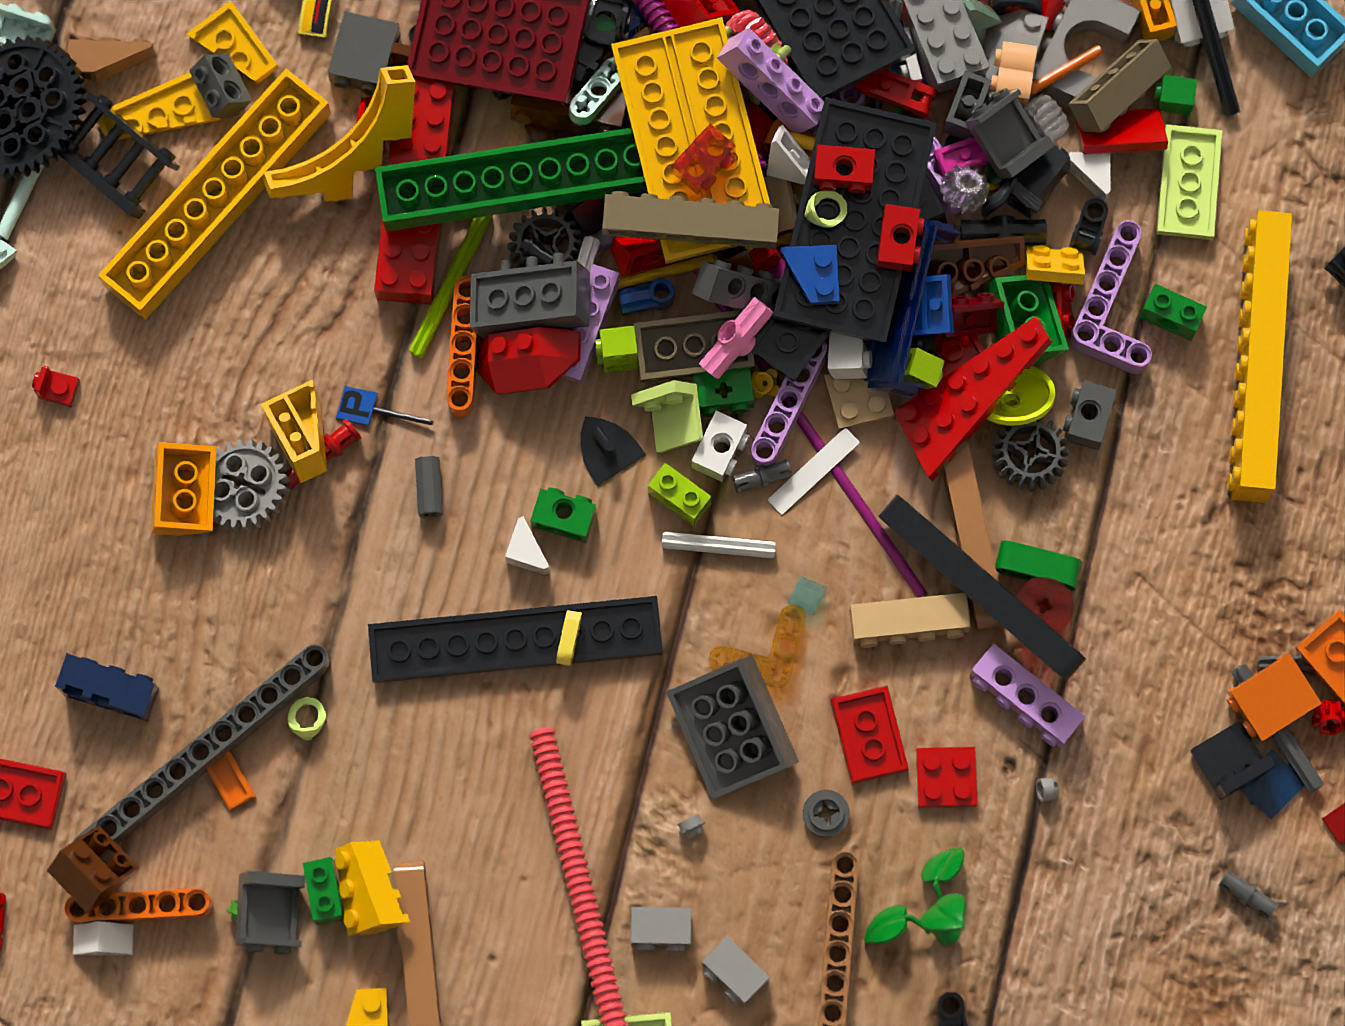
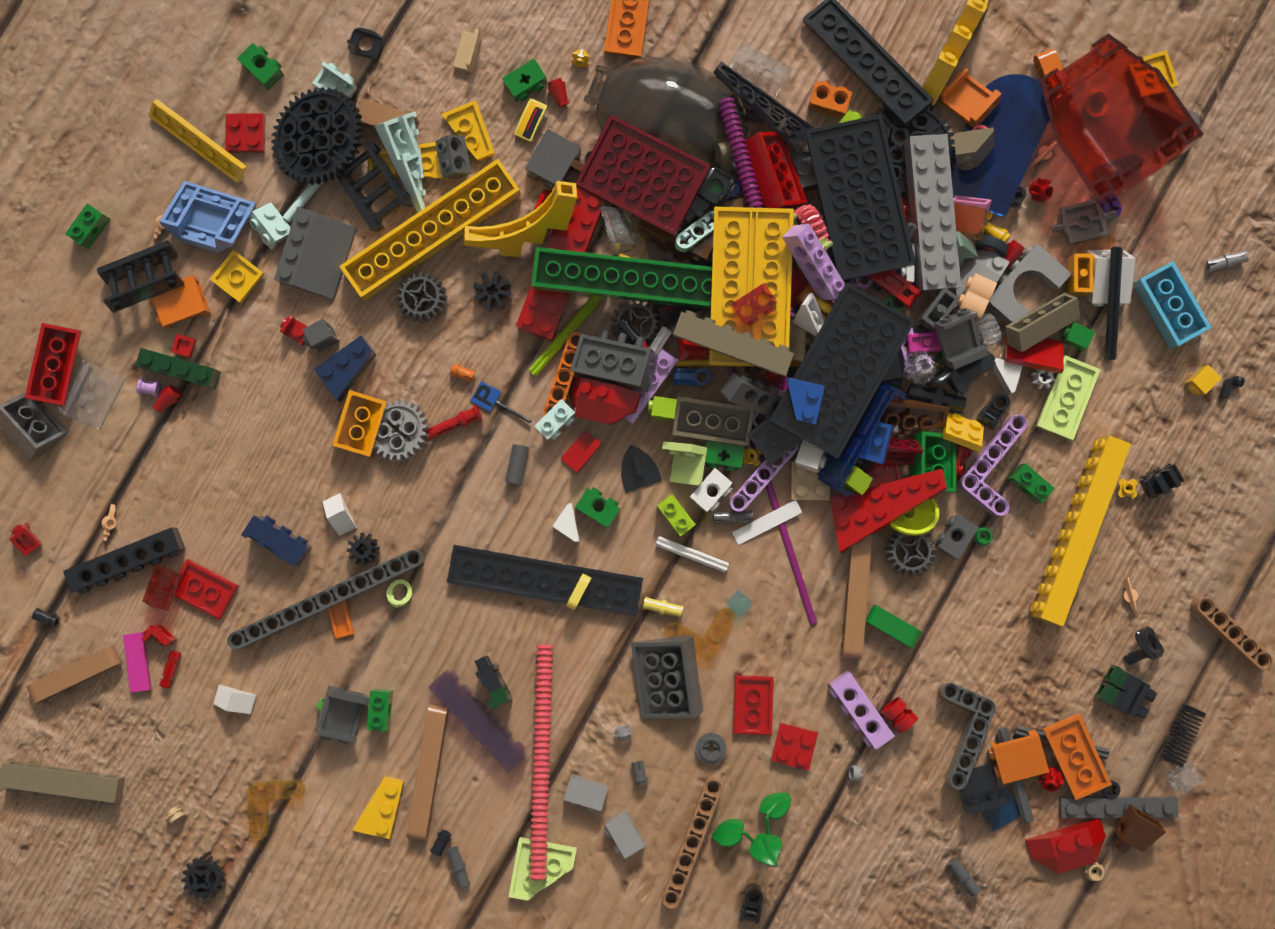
camera: 15 degrees right, 10 degrees up
reddish brown slope [47,826,139,913] -> none
orange beam [64,888,214,924] -> none
yellow wedge [261,380,327,483] -> none
yellow wedge [334,841,410,936] -> none
bright pink piece [699,297,774,379] -> none
yellowish green piece [804,190,847,228] -> none
red brick [813,144,875,193] -> none
tan brick [849,593,971,648] -> none
red brick [876,204,924,272] -> none
black beam [878,494,1086,681] -> none
clear red brick [1016,577,1074,635] -> none
orange bar [1030,45,1103,96] -> none
none -> dark grey slope [274,207,356,300]
none -> dark grey brick [302,319,339,352]
none -> dark blue wedge [314,336,376,402]
none -> white slope [323,493,357,536]
none -> black gear [347,533,380,565]
none -> light aqua wedge [375,111,426,213]
none -> dark grey gear [396,271,448,323]
none -> clear purple brick [428,669,527,772]
none -> orange pin [450,363,475,382]
none -> black gear [473,271,513,312]
none -> black hips [474,655,513,709]
none -> light aqua bracket [535,400,575,441]
none -> red panel [561,430,602,473]
none -> clear slope [600,206,638,256]
none -> dark grey pin [631,760,649,786]
none -> light yellow pin [643,597,683,618]
none -> red wheel [881,697,918,734]
none -> dark grey beam [938,683,996,790]
none -> green plate [974,527,993,546]
none -> white gear [1030,369,1056,389]
none -> yellow plate [1118,479,1138,498]

